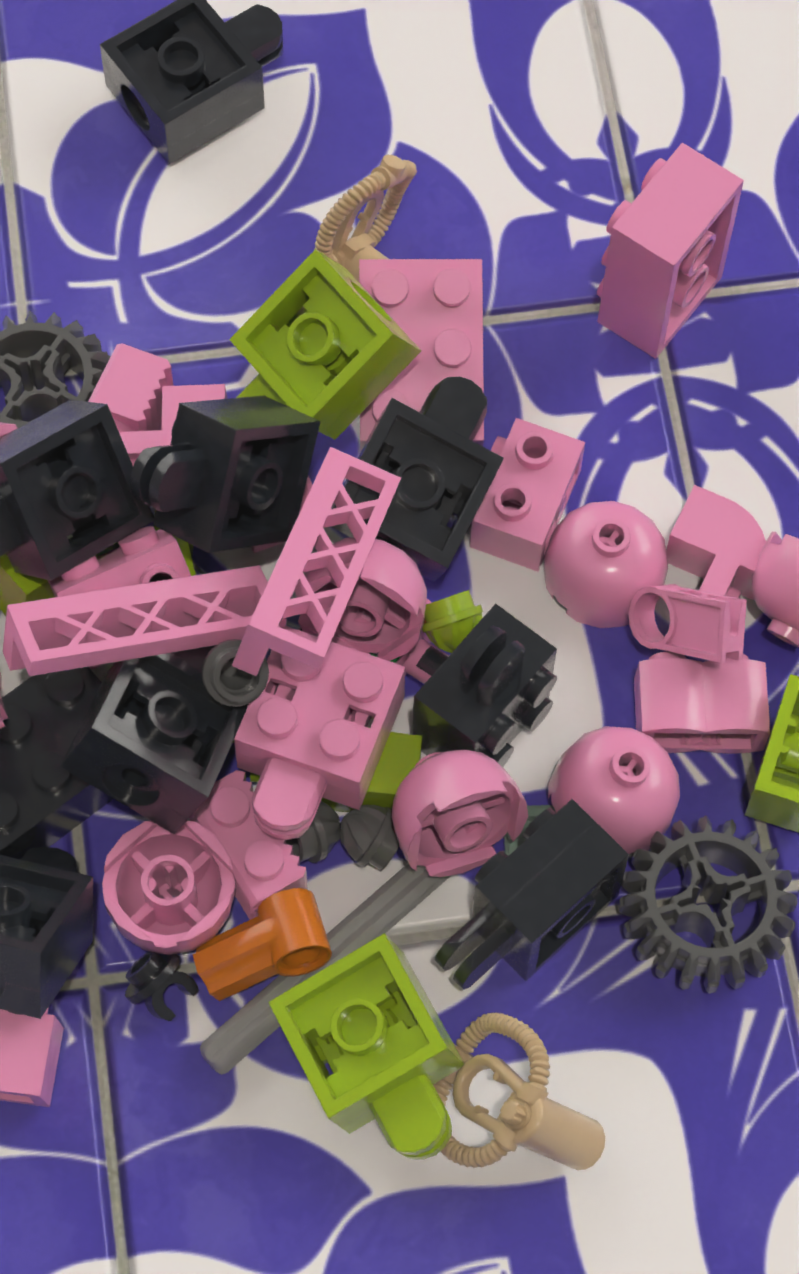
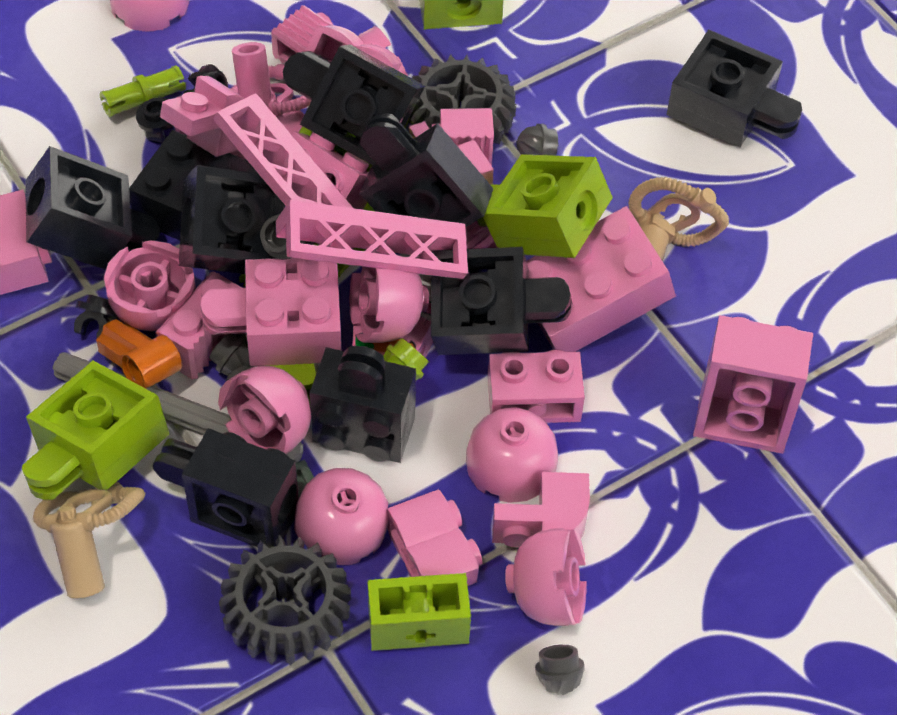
camera: 65 degrees right, 10 degrees down
bright pink piece [628,584,747,663] -> none
none -> dark grey plate [516,123,558,156]

